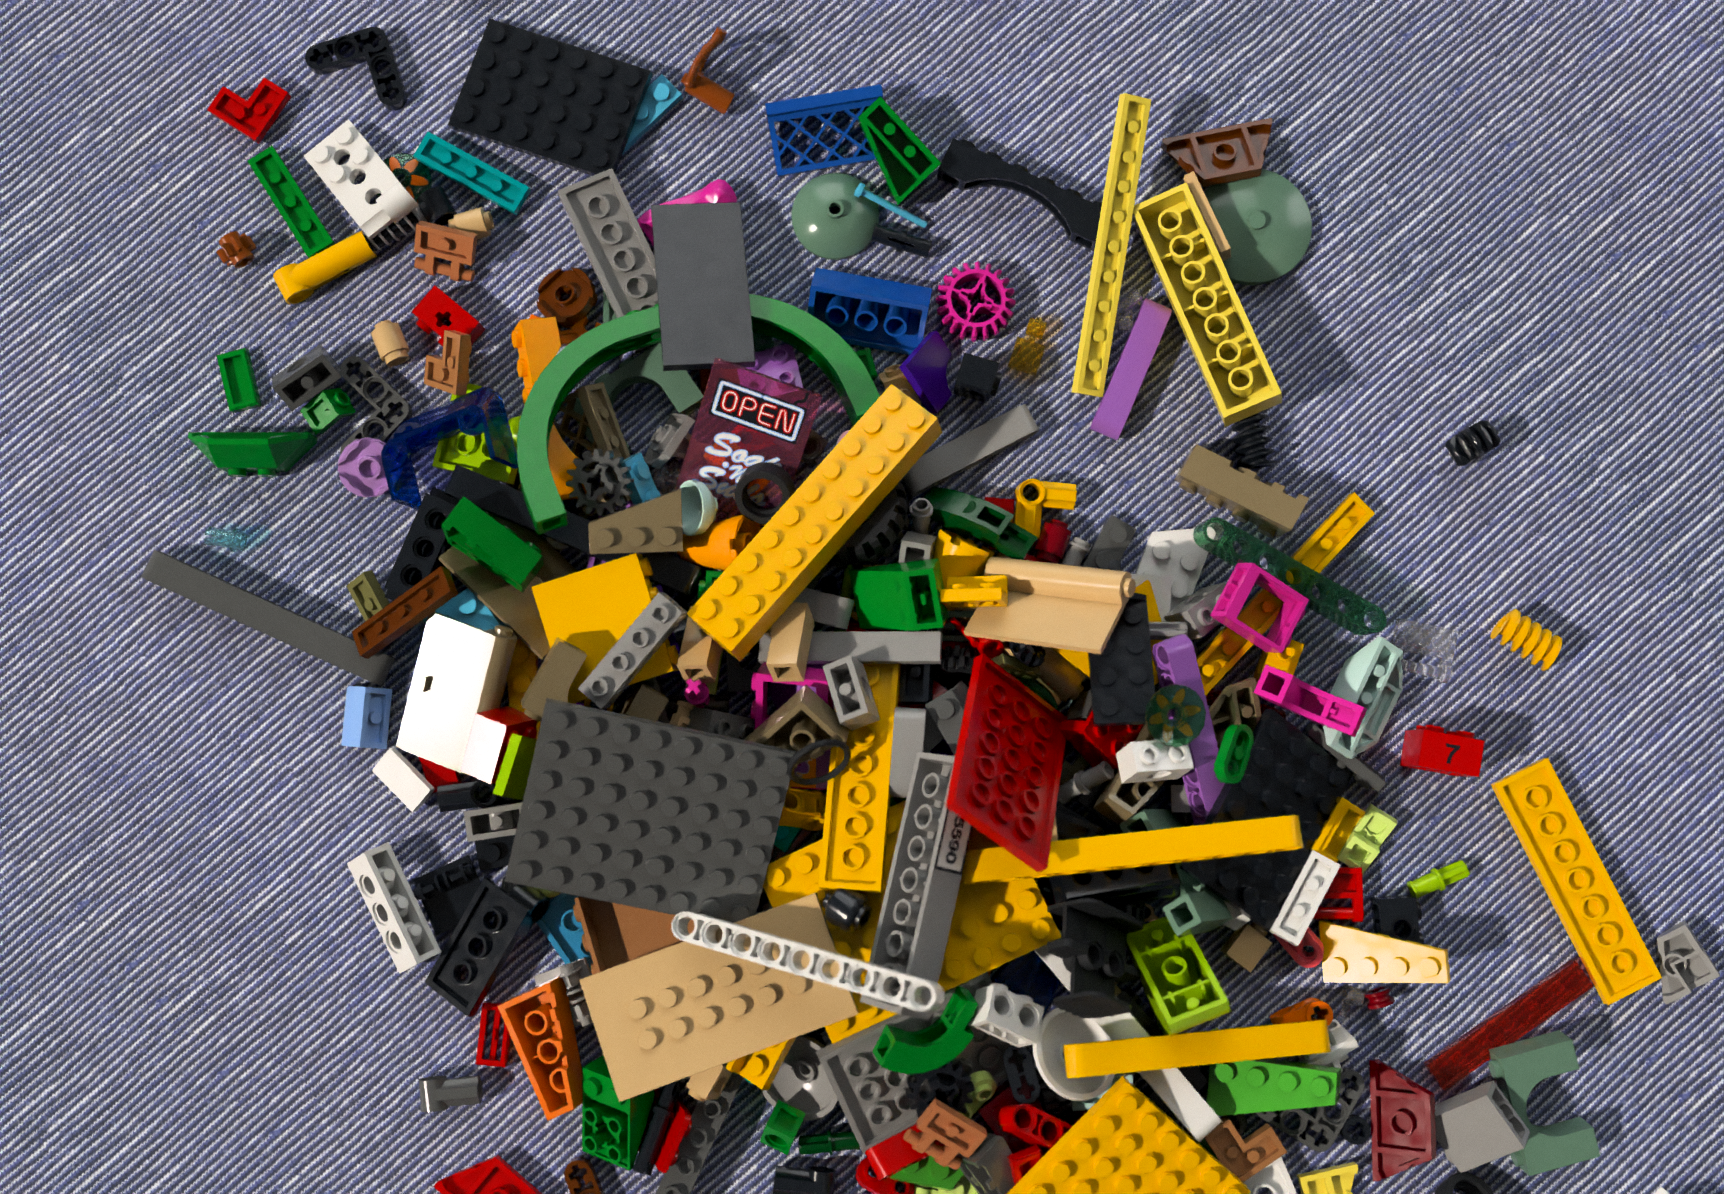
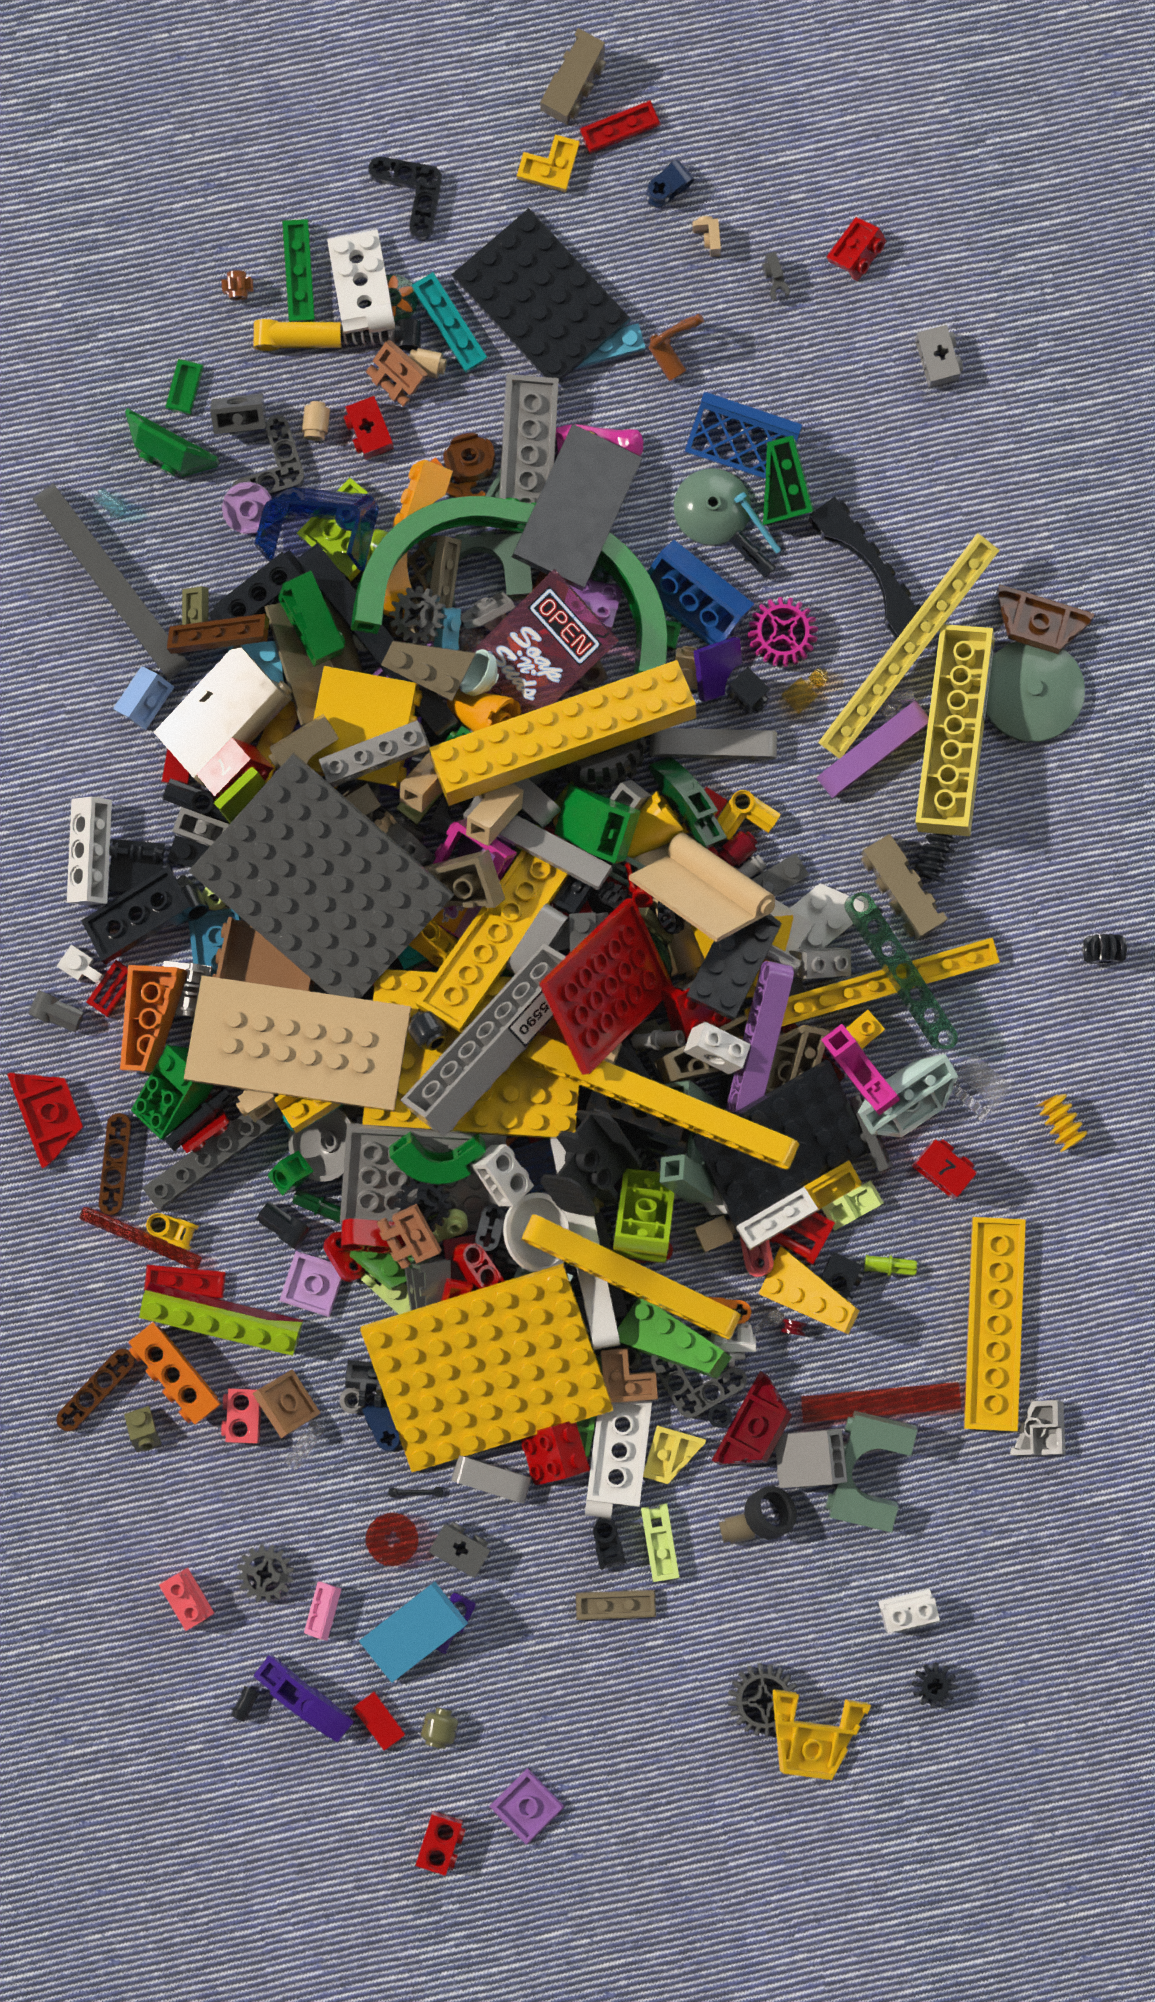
camera: 30 degrees right, 0 degrees up
red plate [207,77,292,144] -> none
green bracket [300,388,356,435] -> none
white tile [372,747,435,812] -> none
medium nougat plate [424,330,472,395] -> none
white beam [671,911,945,1012] -> none
dark pink axle [685,678,710,708] -> none
black tyre [734,462,795,524] -> none
black tyre [787,739,851,785] -> none
light grey brick [823,655,880,731] -> none
light grey pin [909,498,933,535] -> none
yellow bracket [940,575,1008,608] -> none
clear green dish [1145,684,1206,747] -> none
light grey piece [1170,785,1190,813] -> none
tan tile [1183,171,1231,261] -> none
dark pink window [1210,563,1309,653] -> none
green plate [1214,724,1254,784] -> none
none -> white plate [57,945,104,984]

